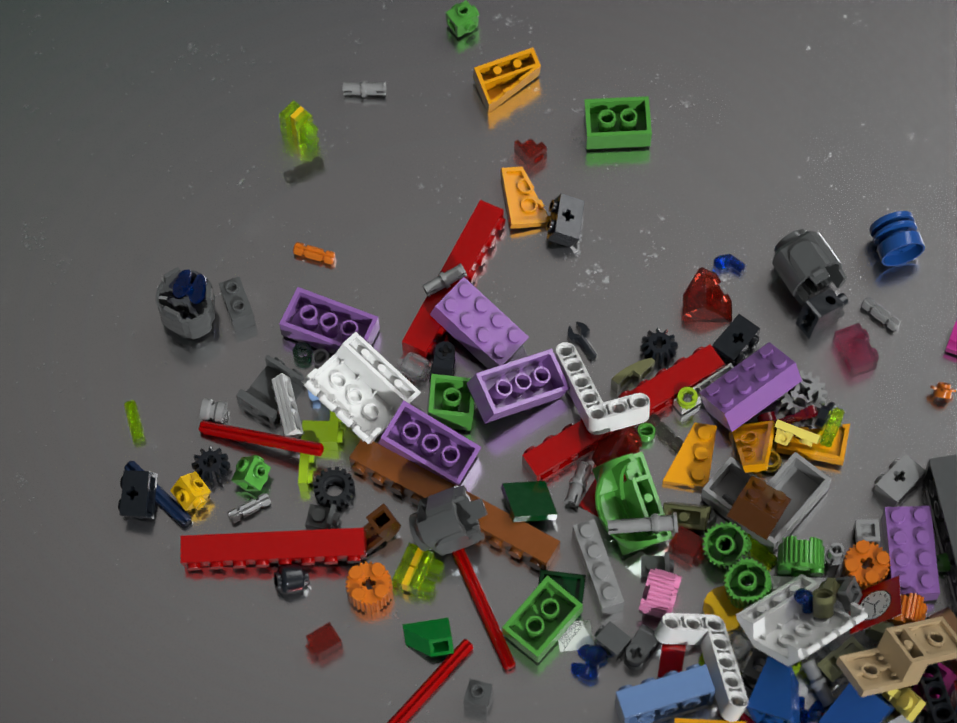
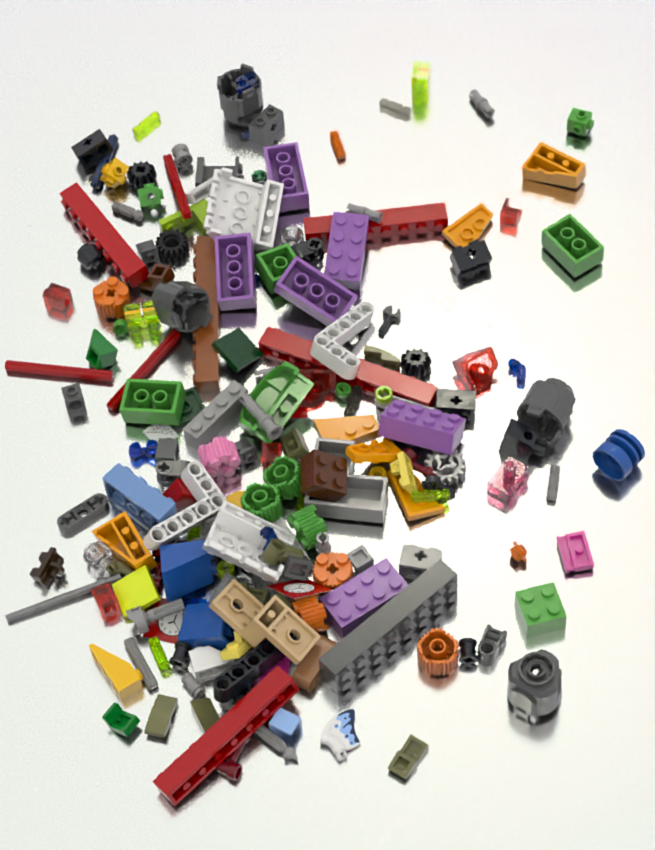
camera: 60 degrees right, 10 degrees down
none -> bright green hinge [113,319,128,335]

